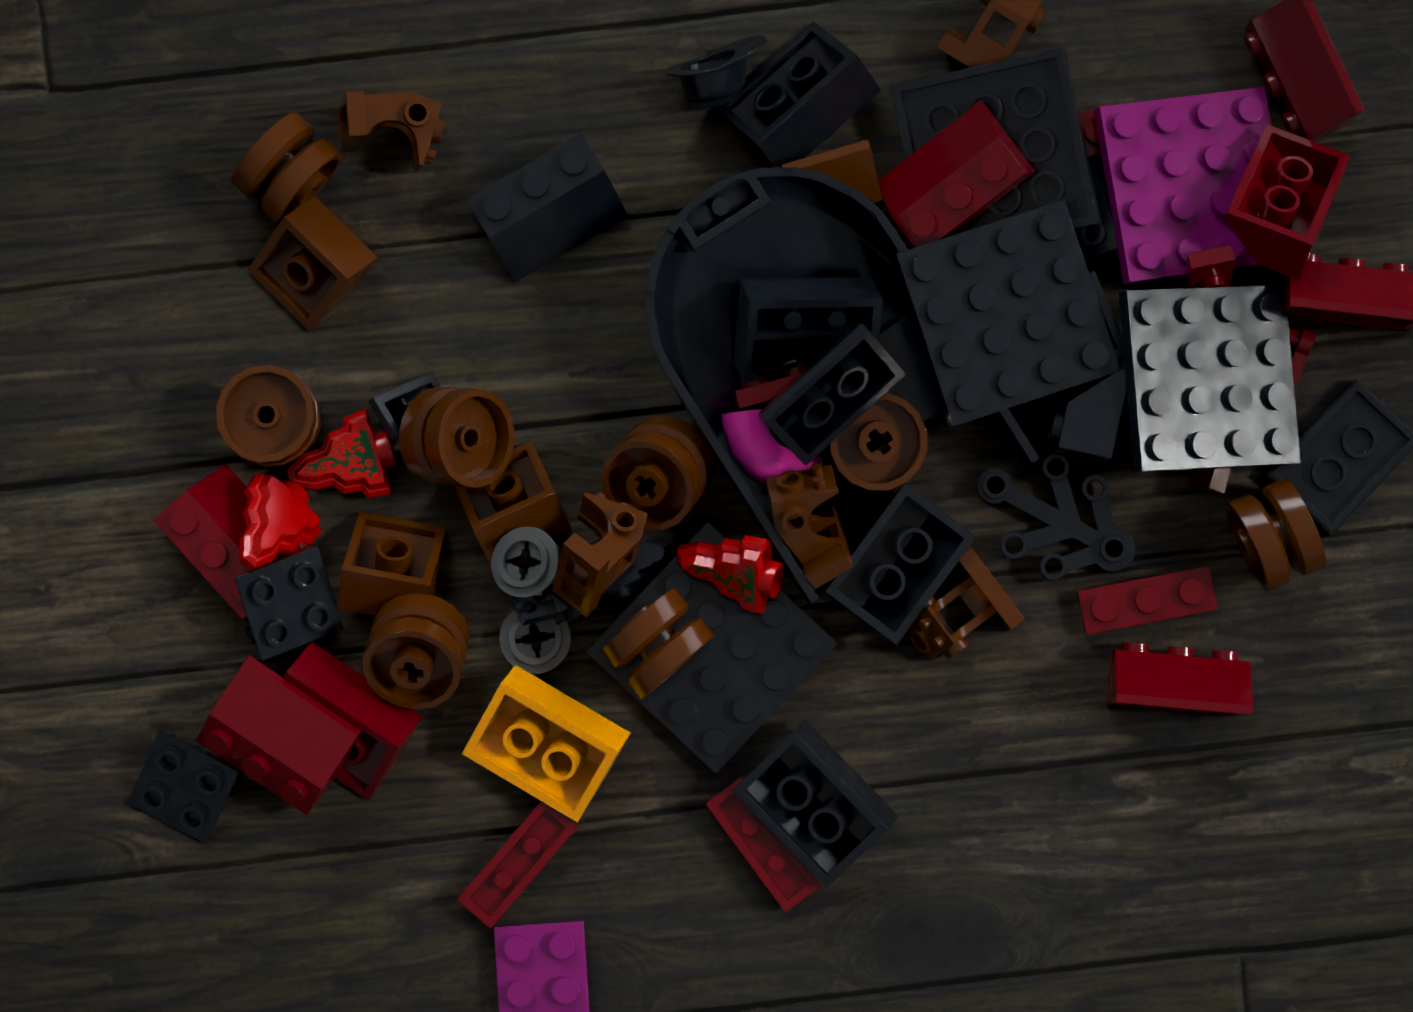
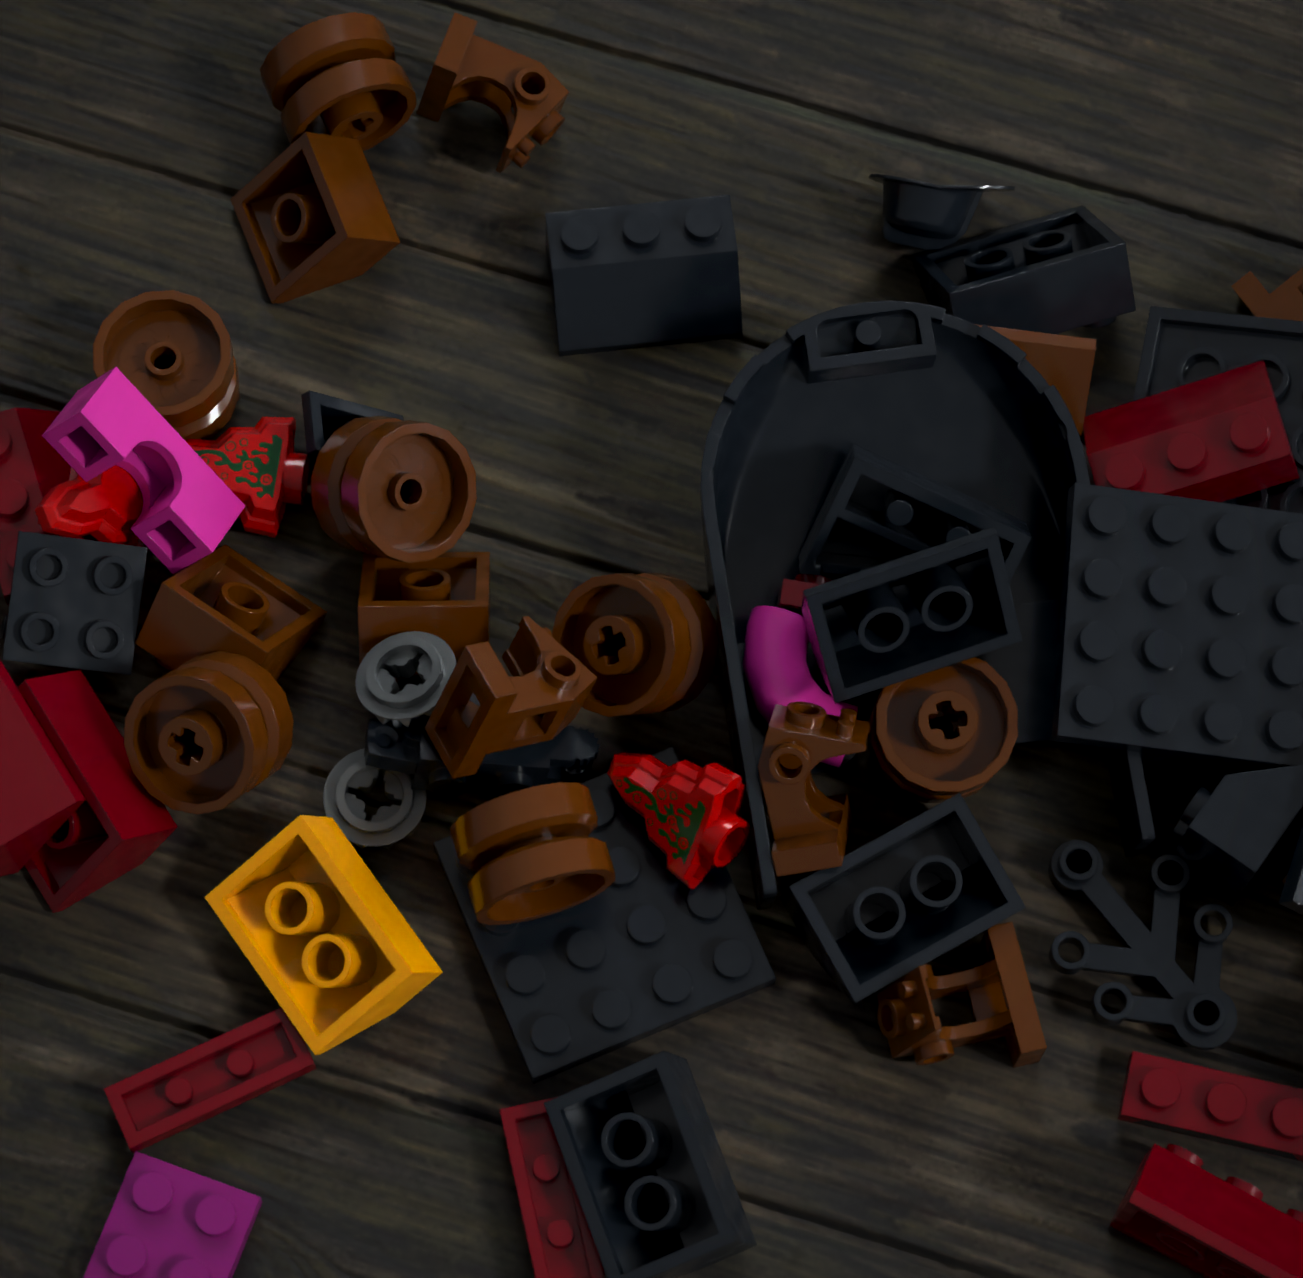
camera: 20 degrees right, 15 degrees down
none -> dark pink arch [42,367,245,575]

